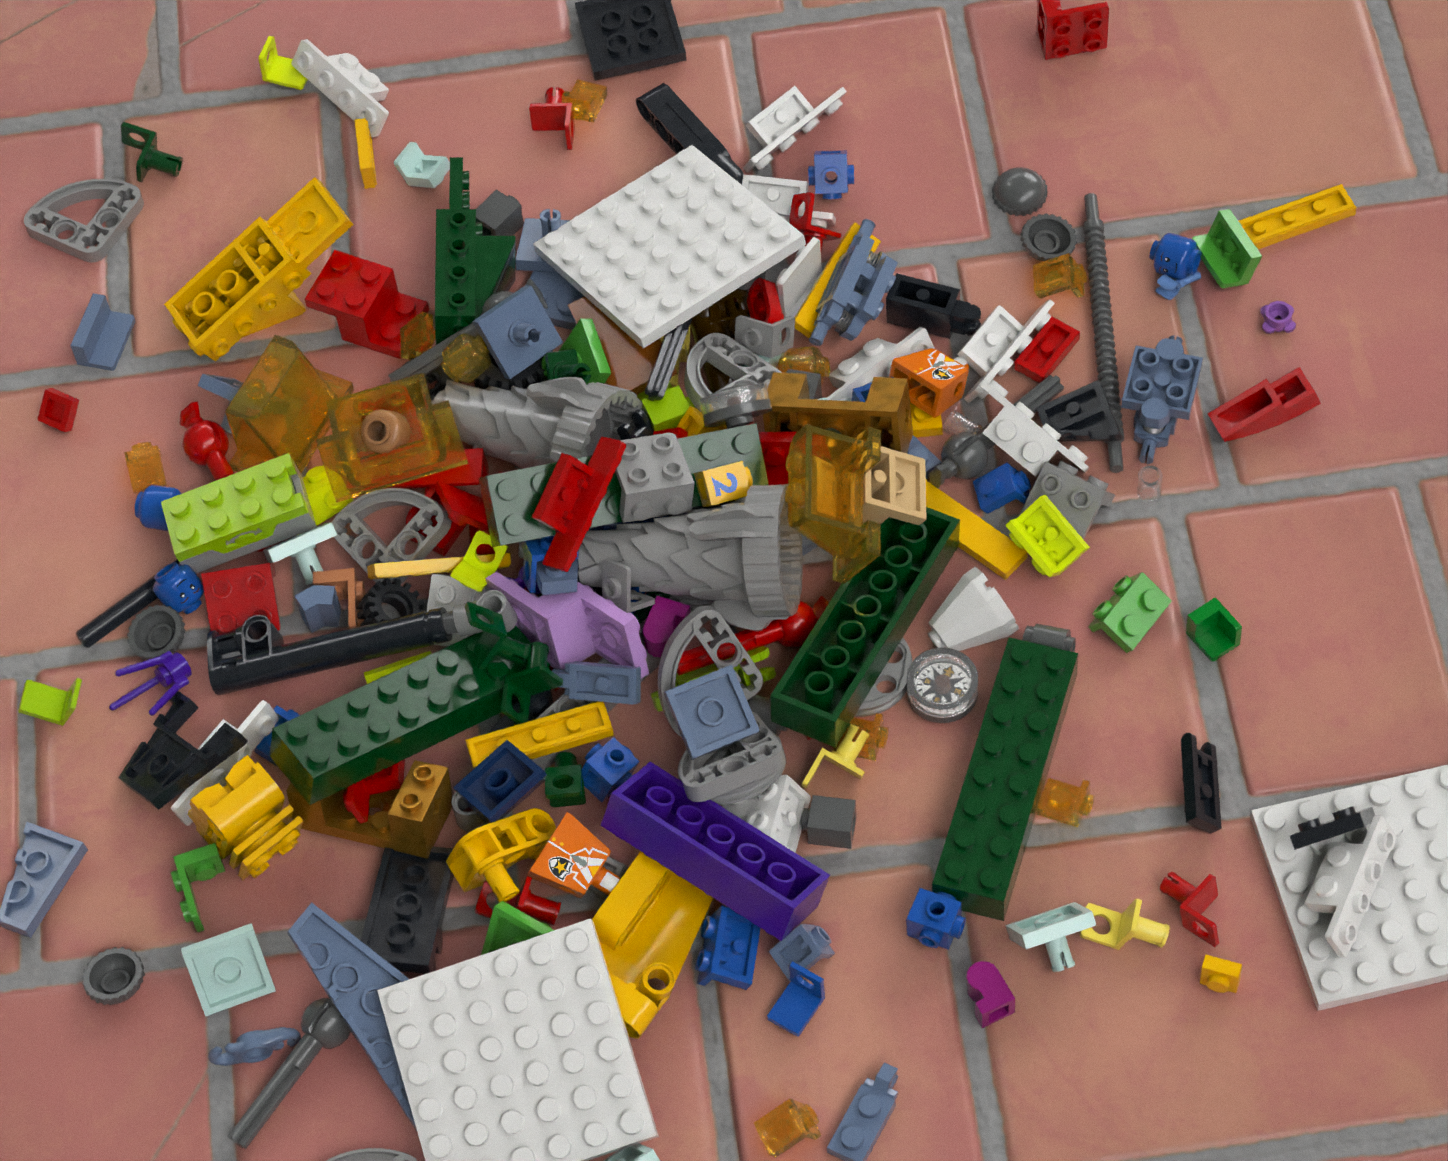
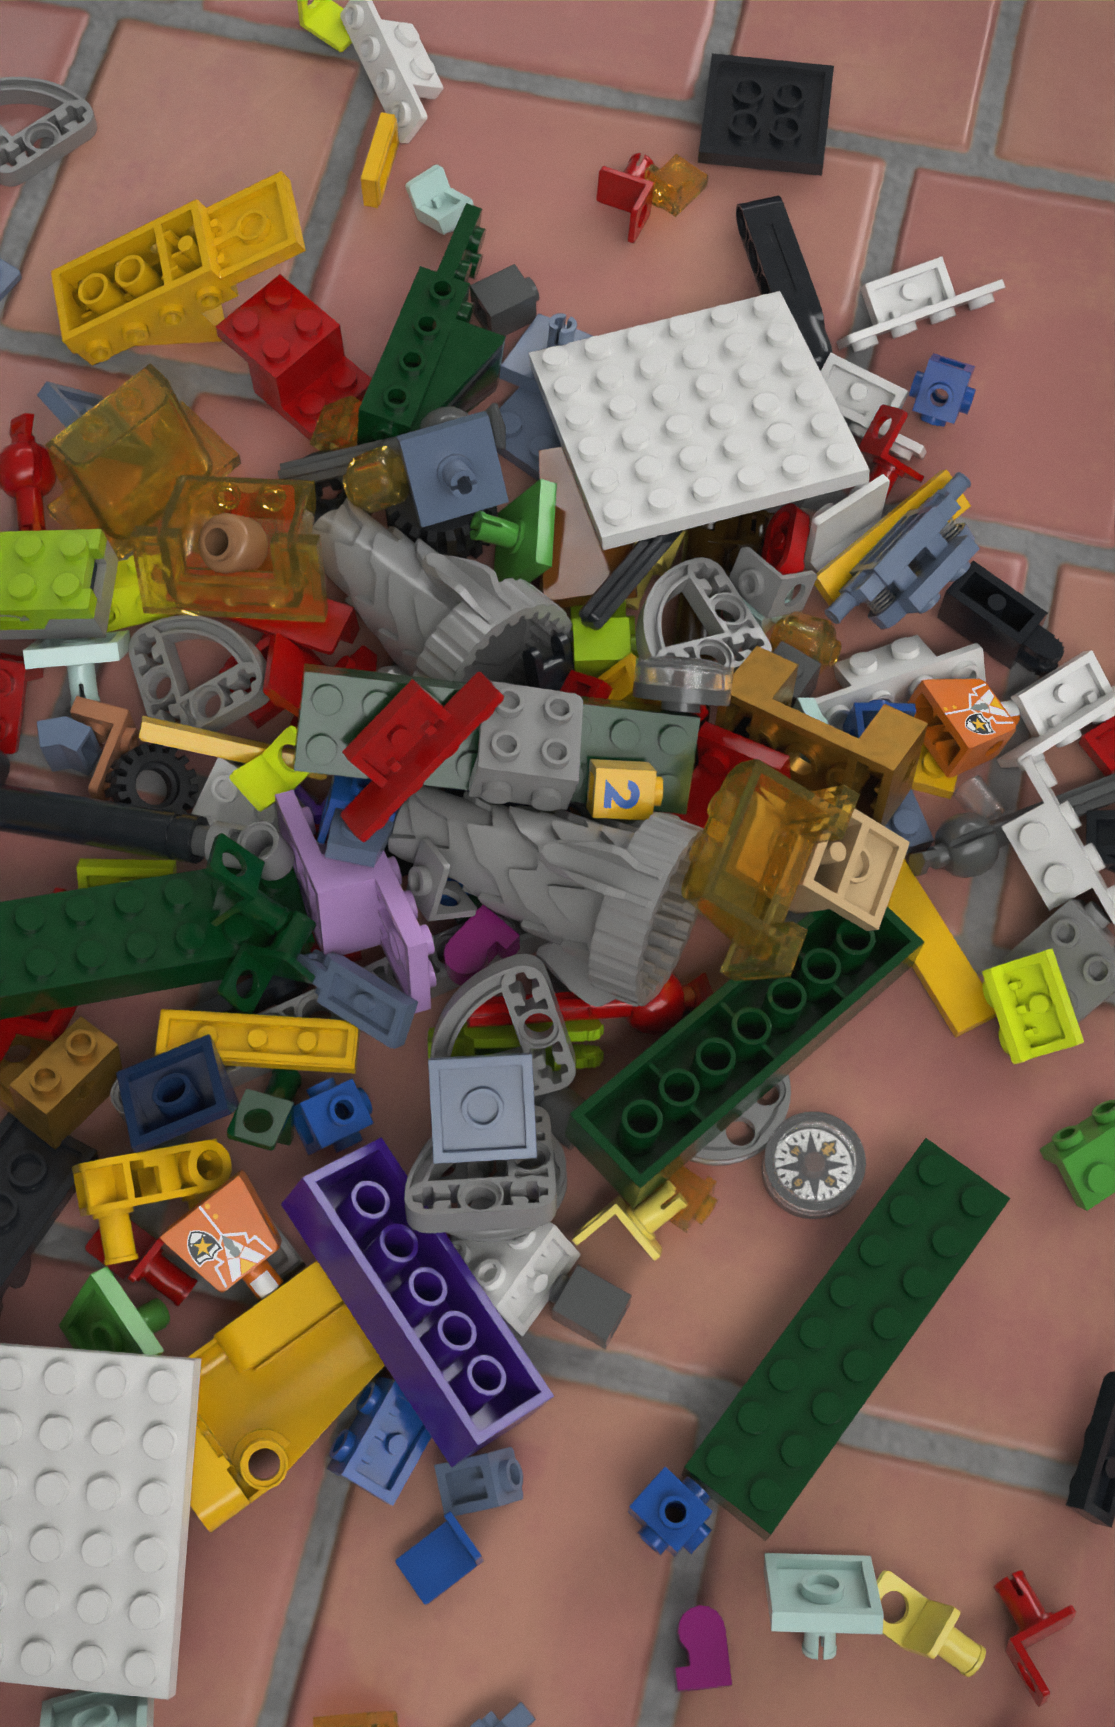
camera: 15 degrees right, 10 degrees up
dark green bracket [121,122,183,182] -> none
dark green bracket [545,349,591,384] -> none
white cone [928,567,1019,654] -> none
blue bracket [973,463,1031,514] -> none
dark grey brick [1022,624,1076,652] -> none
clear yellow bracket [1037,778,1095,827] -> none

